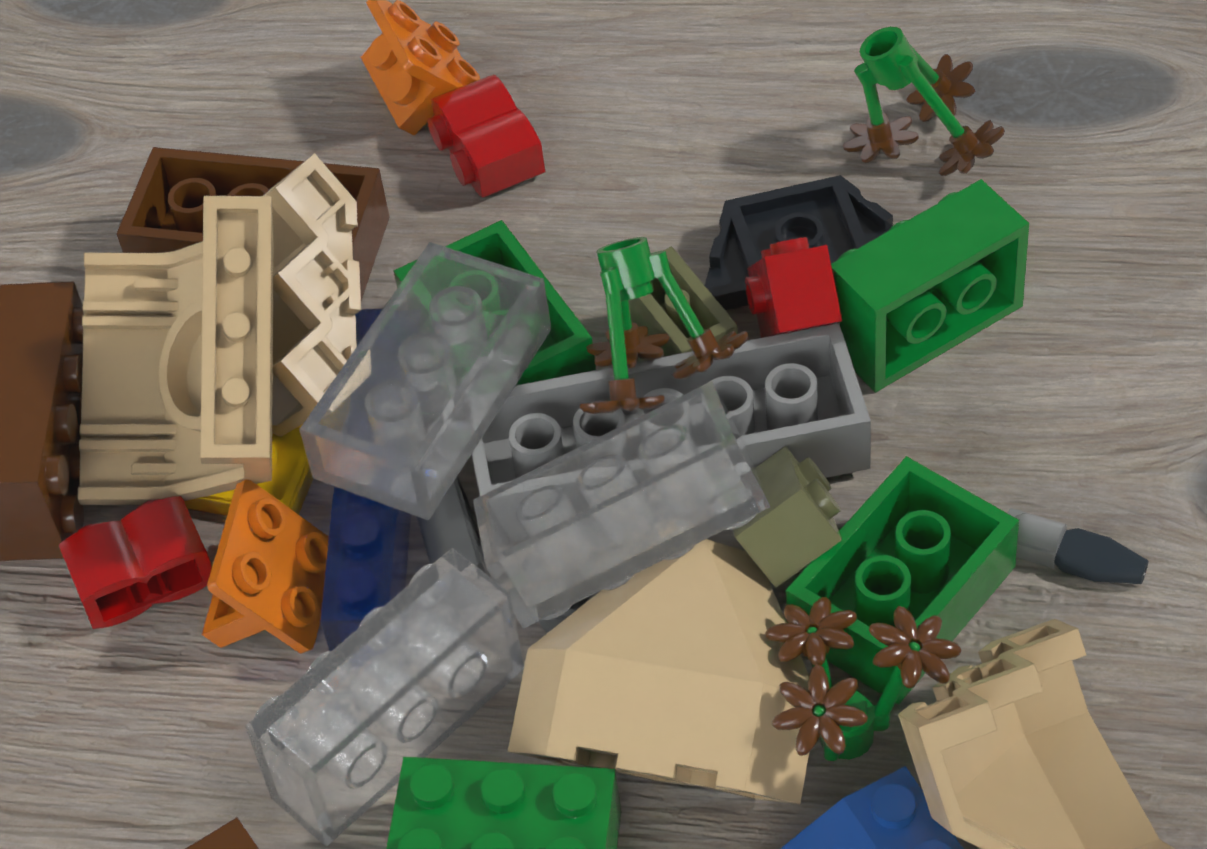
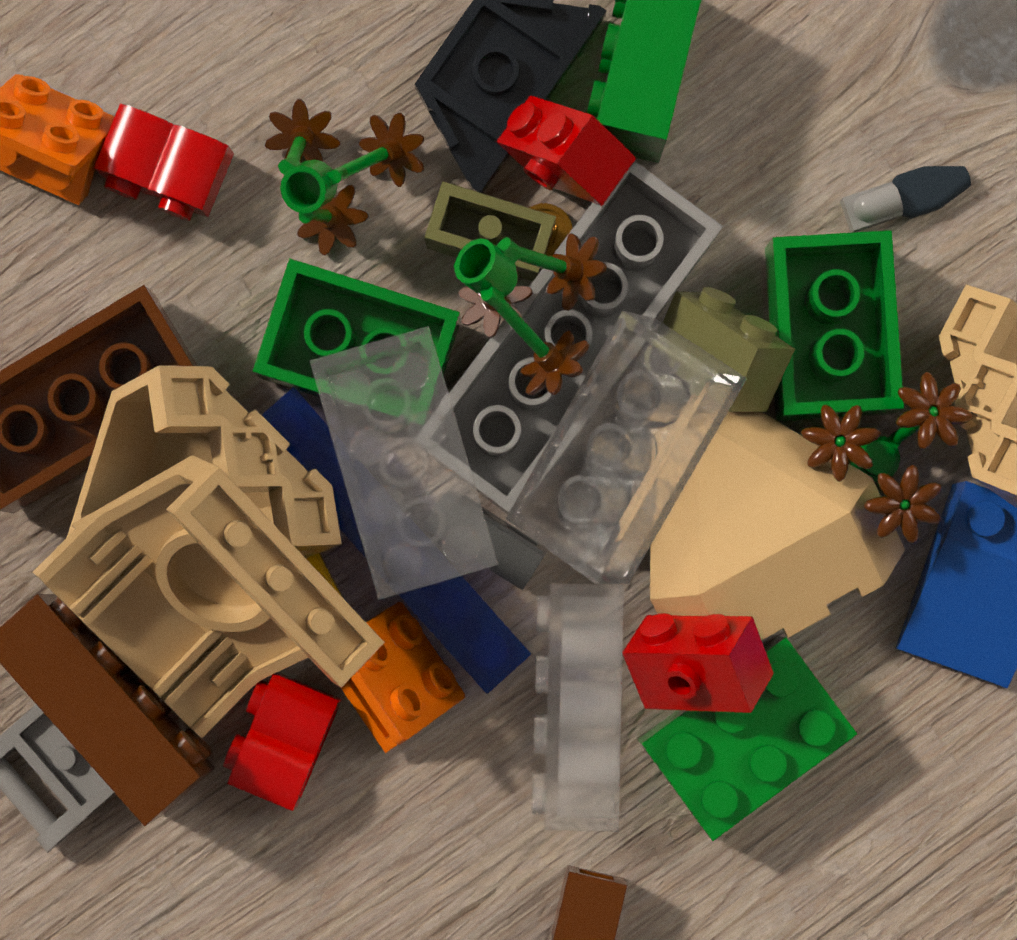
camera: 50 degrees left, 35 degrees up
none -> reddish brown plant [265,98,424,256]
none -> red brick [622,613,774,713]

